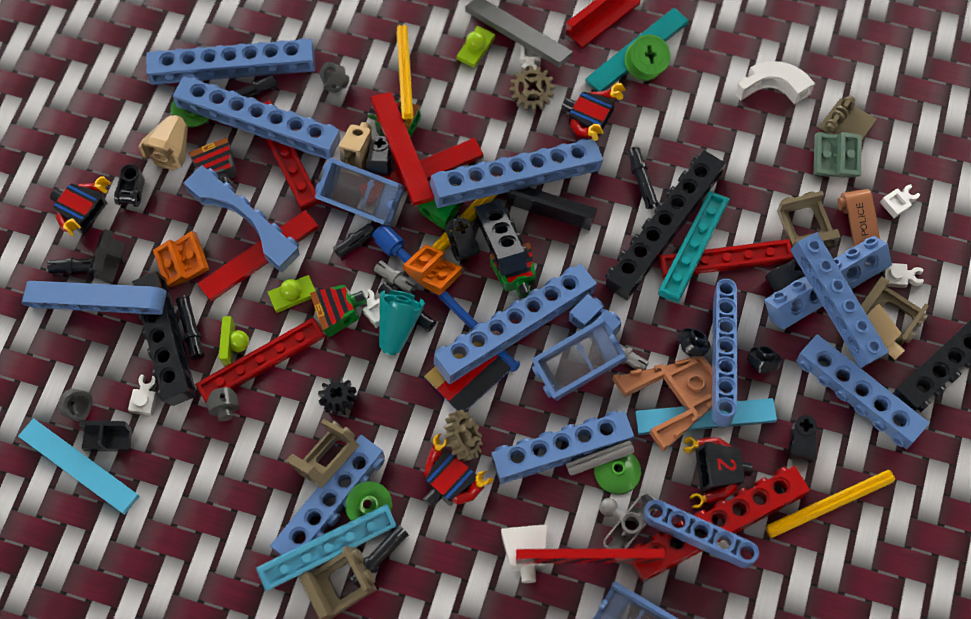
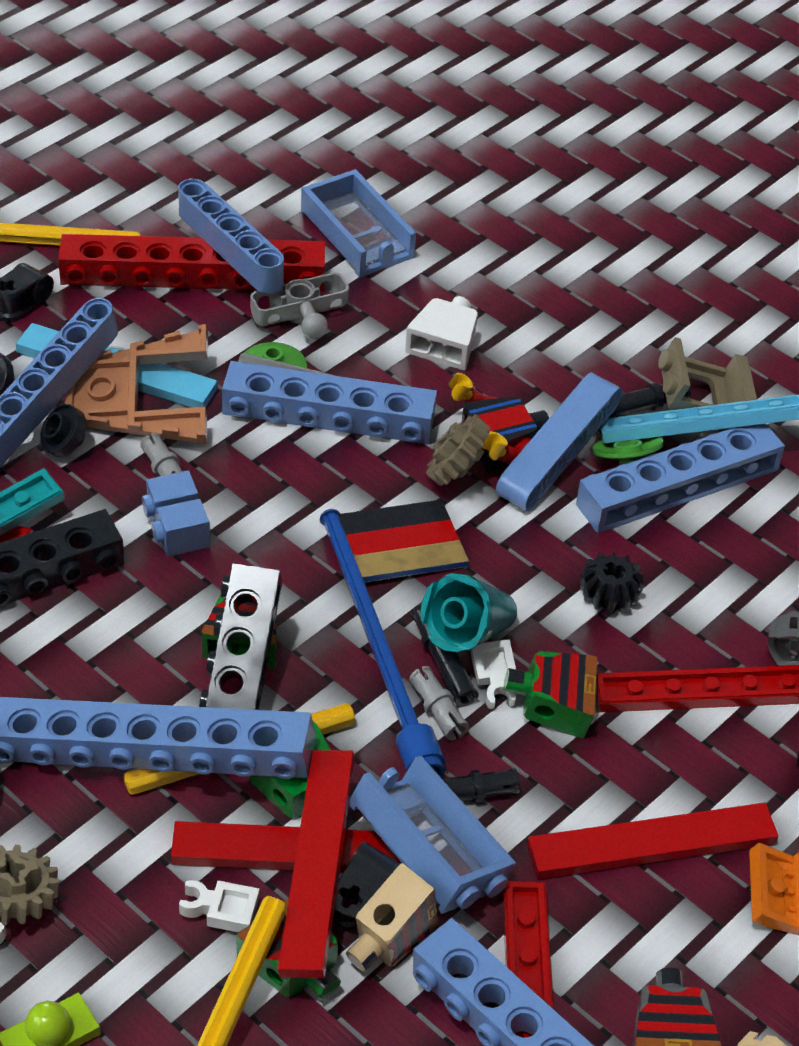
camera: 160 degrees left, 20 degrees down
medium blue arch [183,165,300,273] -> none
lime tile [219,316,249,366] -> none
lime tile [268,275,315,313] -> none
dark tan window [286,419,359,488] -> none
orange slope [403,244,463,295] -> none
medium blue brick [433,264,597,385] -> none
black piece [445,218,480,262] -> none
black panel [508,187,597,230] -> none
red tile [516,548,665,564] -> none
door [531,317,629,401] -> none
black torso [683,436,753,509] -> none
none -> white plate [179,880,260,932]
none -> medium blue beam [495,372,623,511]

